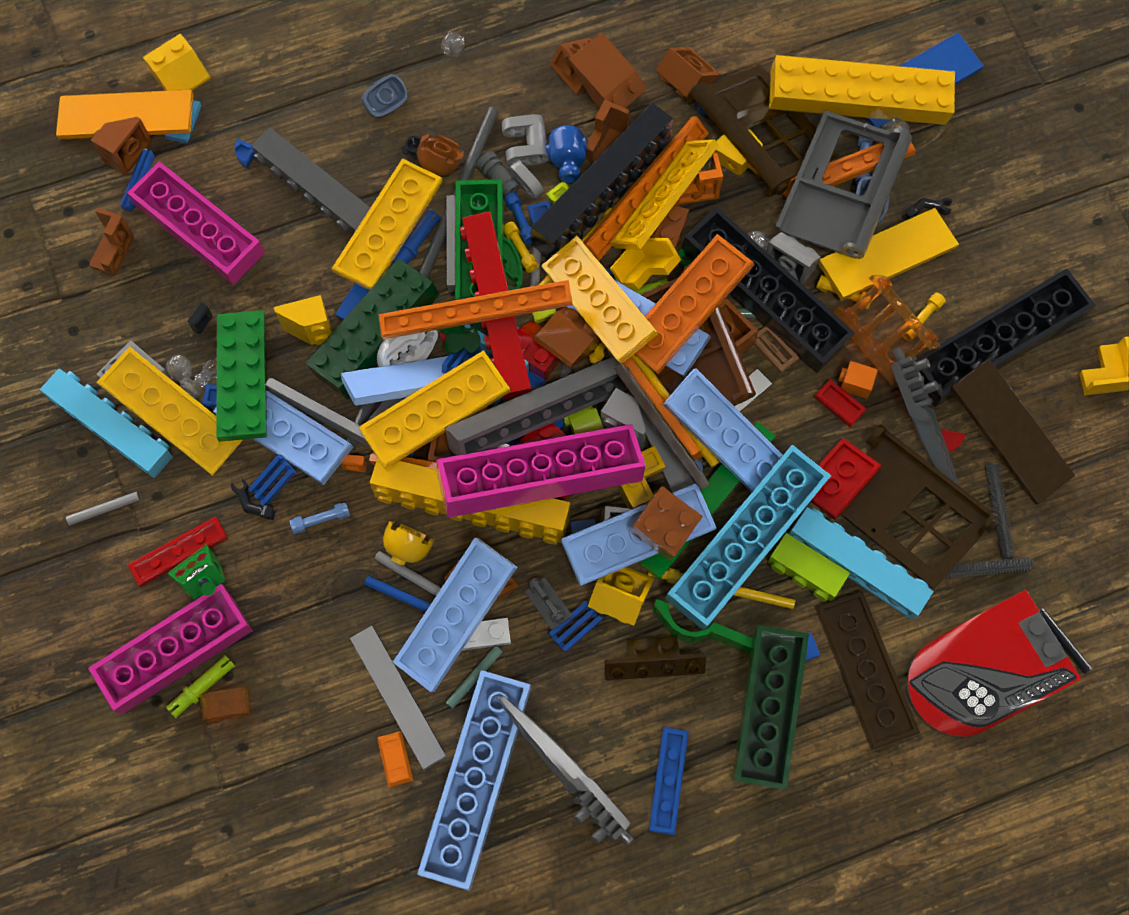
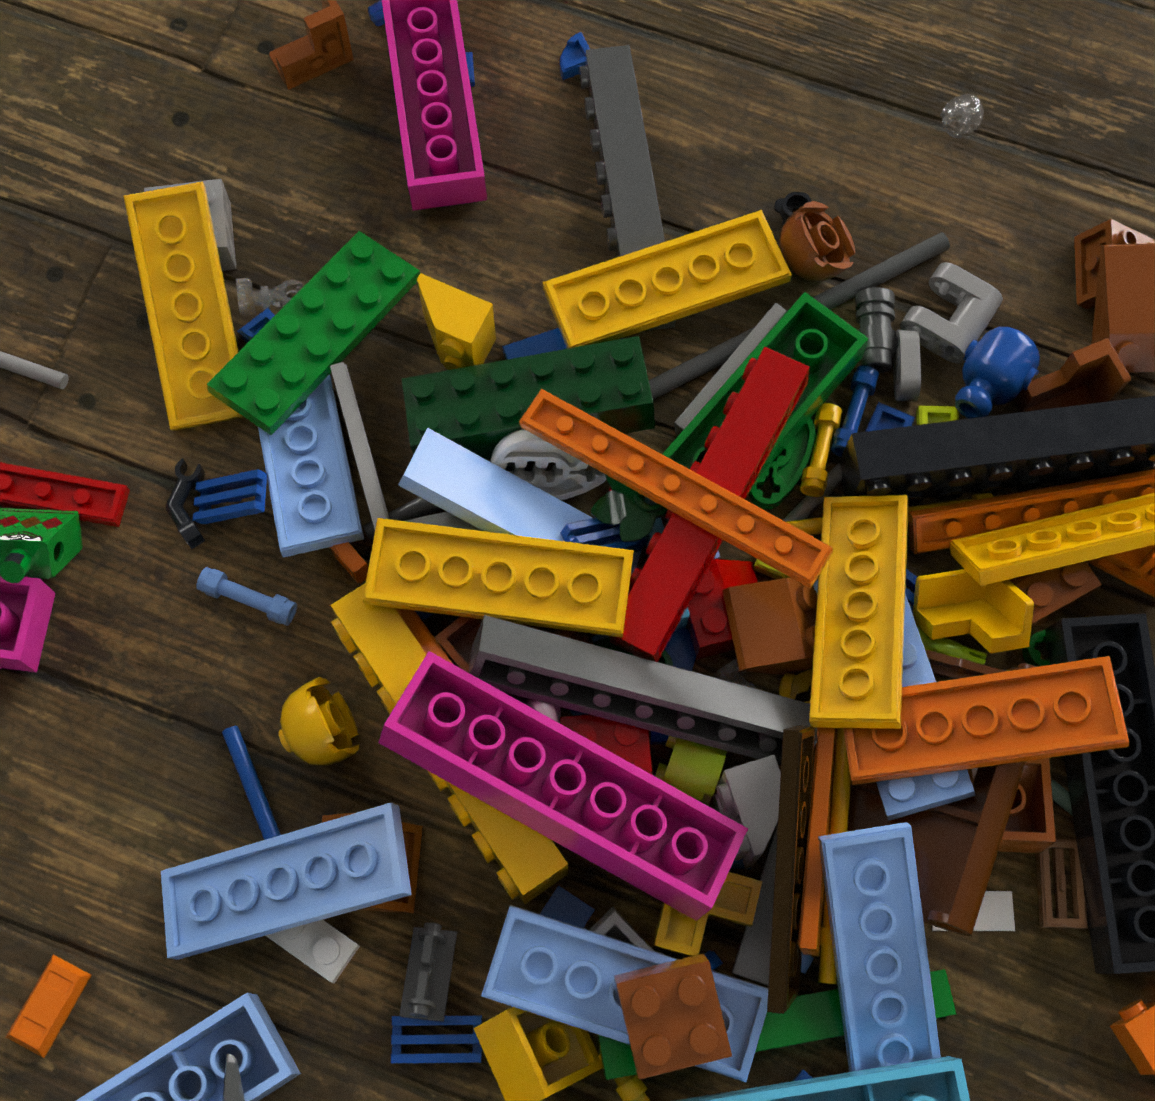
camera: 40 degrees right, 0 degrees up
medium azure brick [40,368,173,478] -> none
clear piece [166,355,192,381] -> none
black tile [188,303,213,334] -> none
light grey tile [350,626,446,770] -> none
sand blue piece [361,74,407,117] -> none
light grey bar [374,551,441,596] -> none
blue pin [390,210,441,266] -> none
sand green bar [445,645,503,709] -> none
red tile [814,379,867,428] -> none

